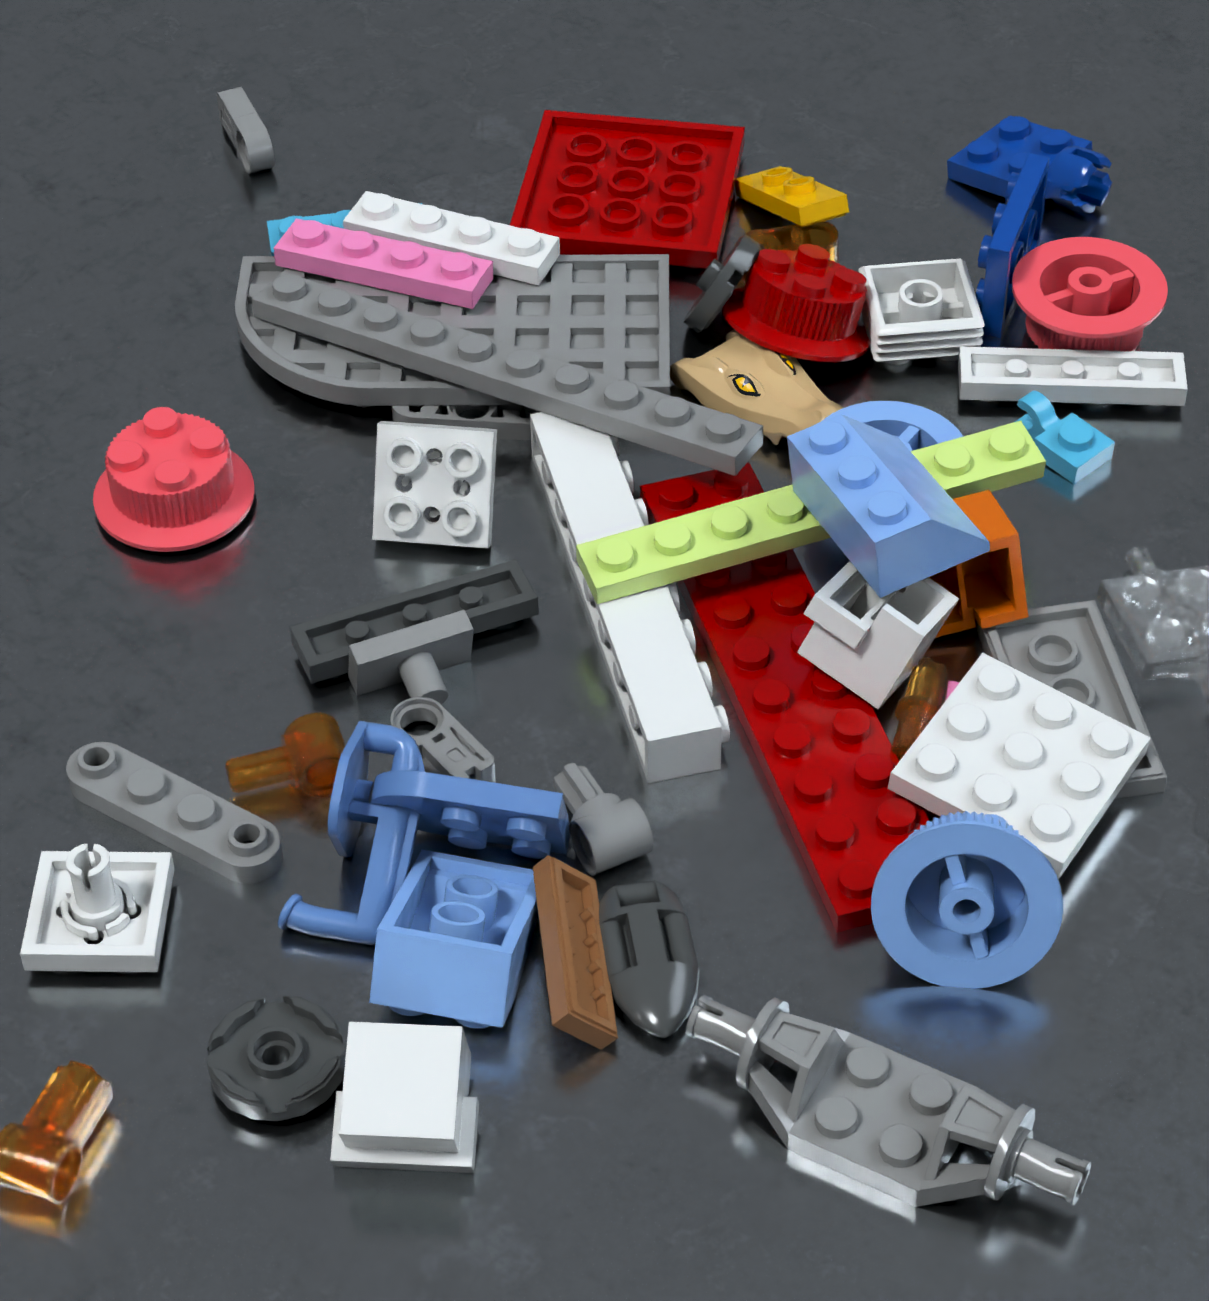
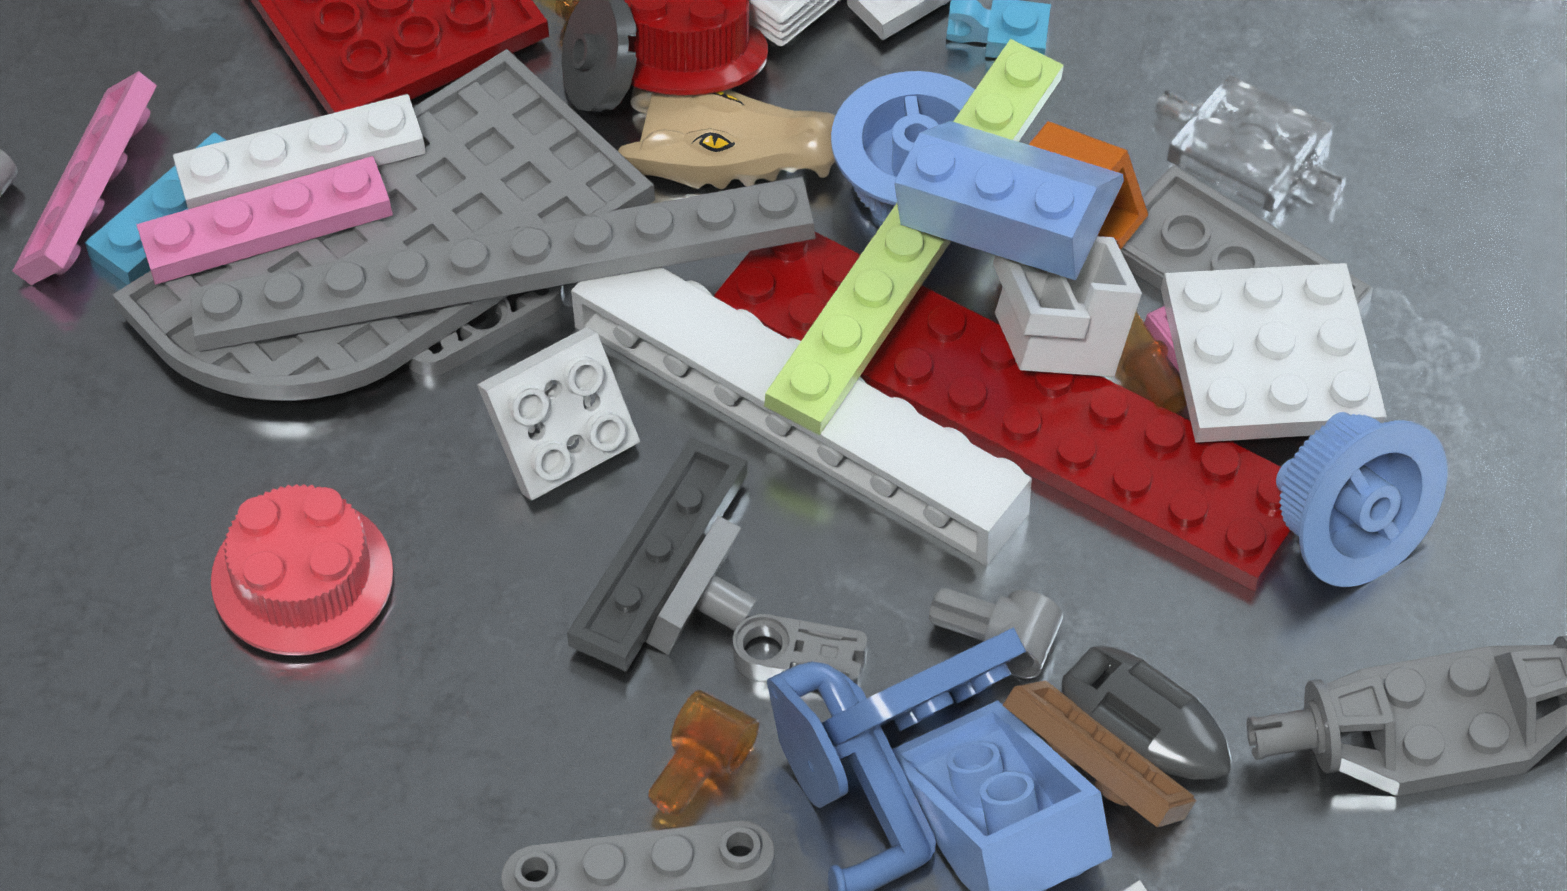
camera: 40 degrees left, 10 degrees up
none -> bright pink plate [12,71,157,285]

